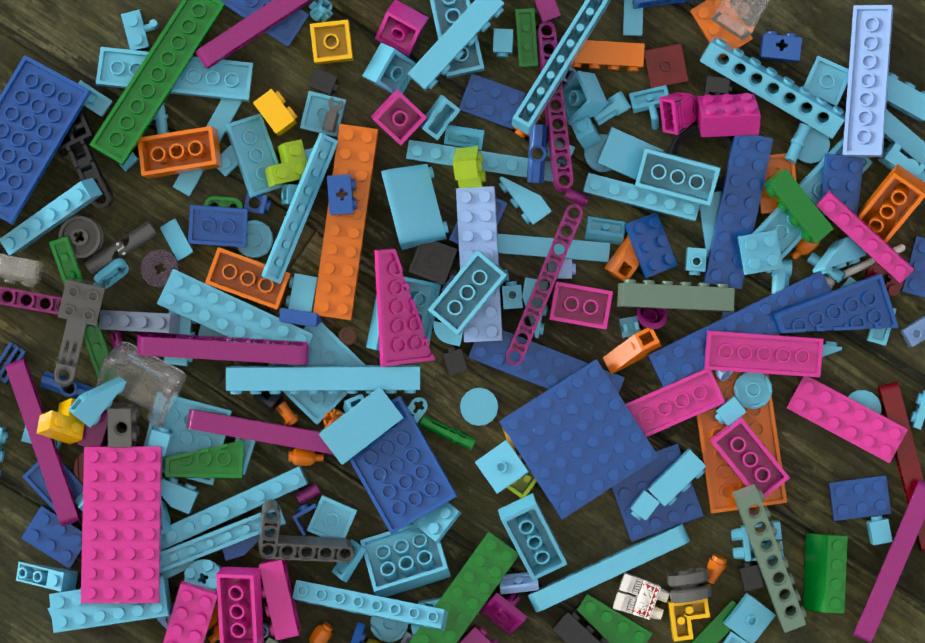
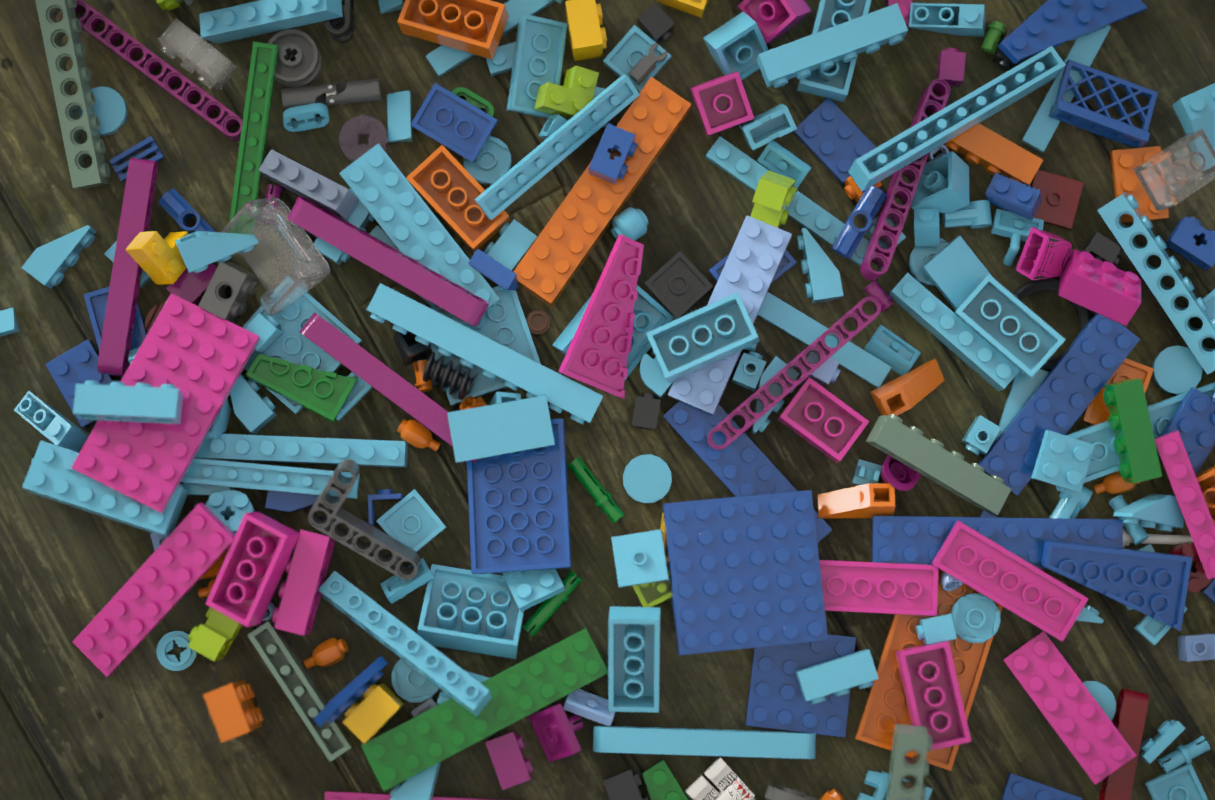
camera: 30 degrees right, 5 degrees down
dark grey brick [54,276,106,387] -> none
blue bracket [244,192,272,215] -> none
magenta pin [295,483,321,504] -> none
medium azure windscreen [381,164,449,250] -> none
medium azure beam [408,397,428,423] -> none
medium azure brick [493,28,513,58] -> none
green plate [515,8,538,68] -> none
blue plate [624,212,678,278] -> none
medium azure brick [629,489,660,520] -> none
medium azure pin [784,123,811,163] -> none
none -> medium azure brick [73,381,183,424]
none -> black piece [423,352,479,400]
none -> green pin [522,570,583,637]
none -> medium azure head [611,207,648,241]
none -> blue brick [986,173,1041,220]

